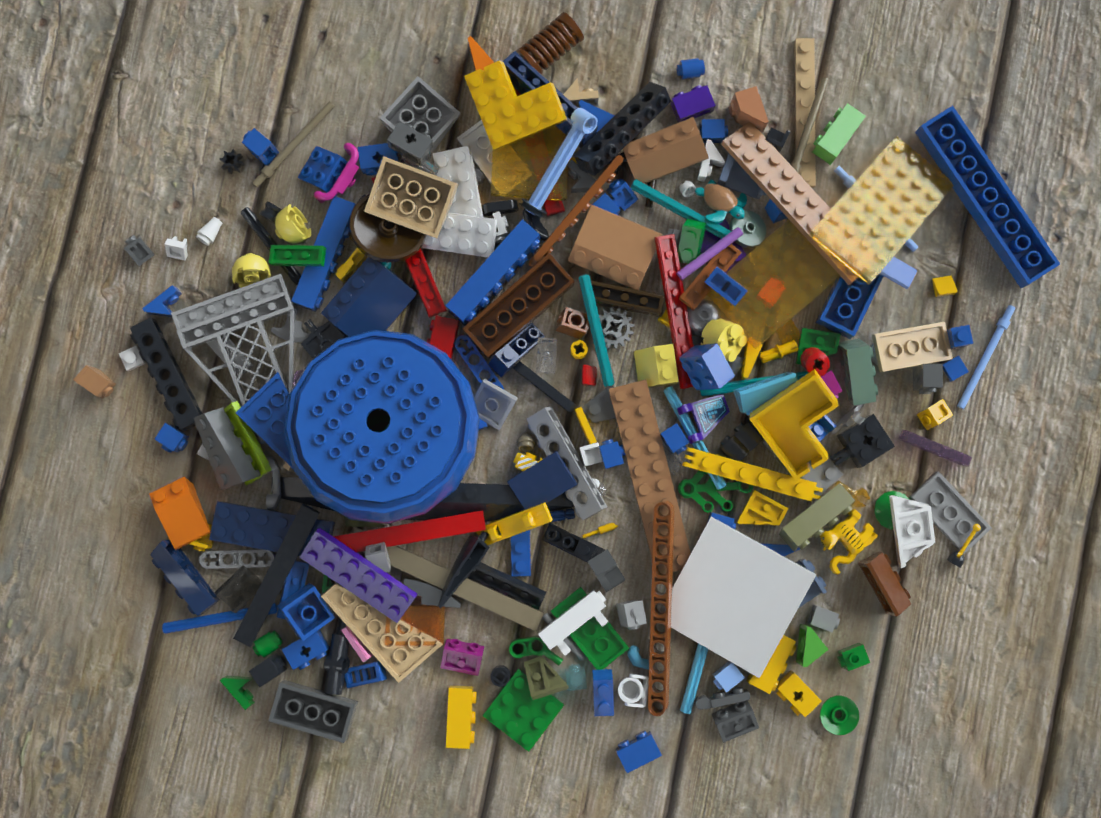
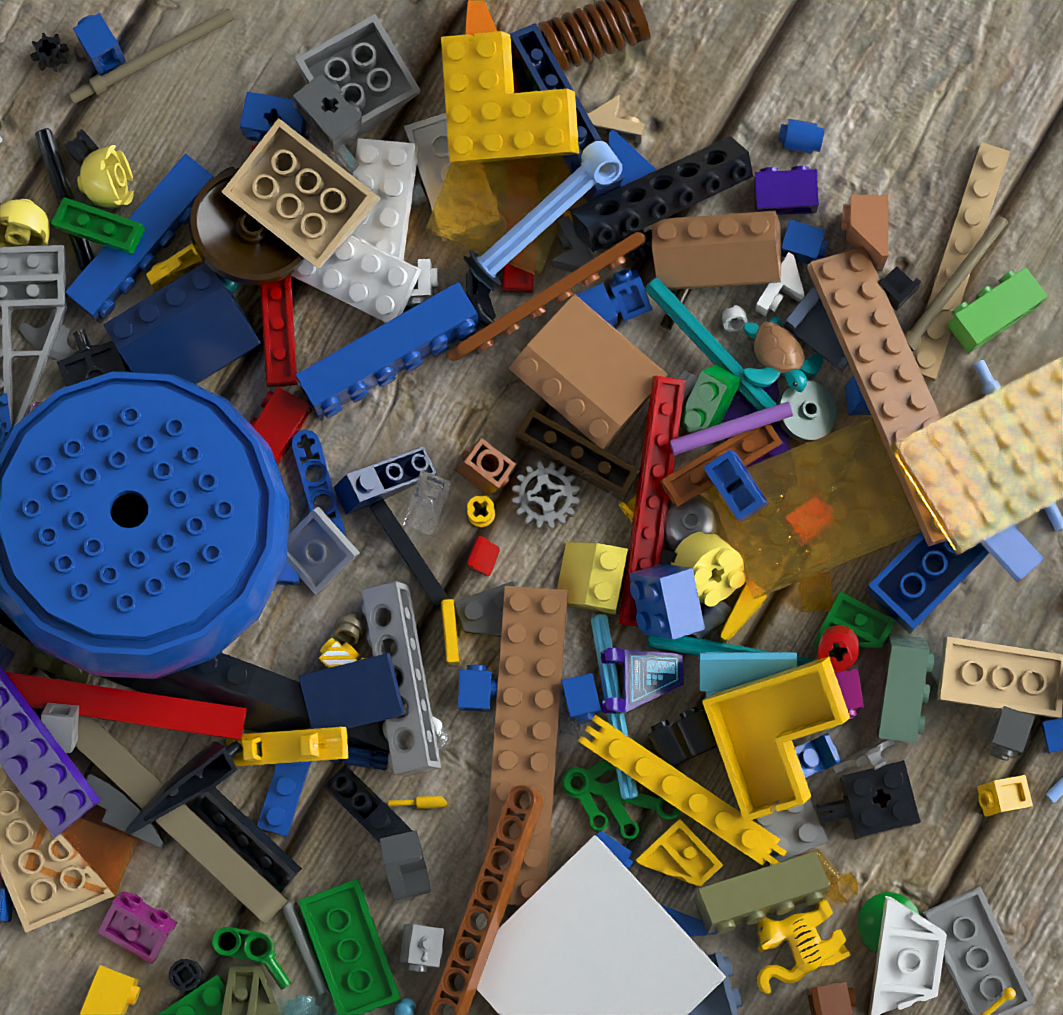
camera: 20 degrees right, 5 degrees down
blue bracket [298,146,348,196] -> none
dark pink piece [314,143,359,203] -> none
reddish brown brick [462,253,575,360] -> none
black beam [482,200,519,216] -> none
white brick [538,589,608,655] -> none
teal axle [578,274,615,387] -> none
white panel [579,442,603,467] -> none
yellow axle [760,340,798,363] -> none
clear purple beam [898,430,972,467] -> none

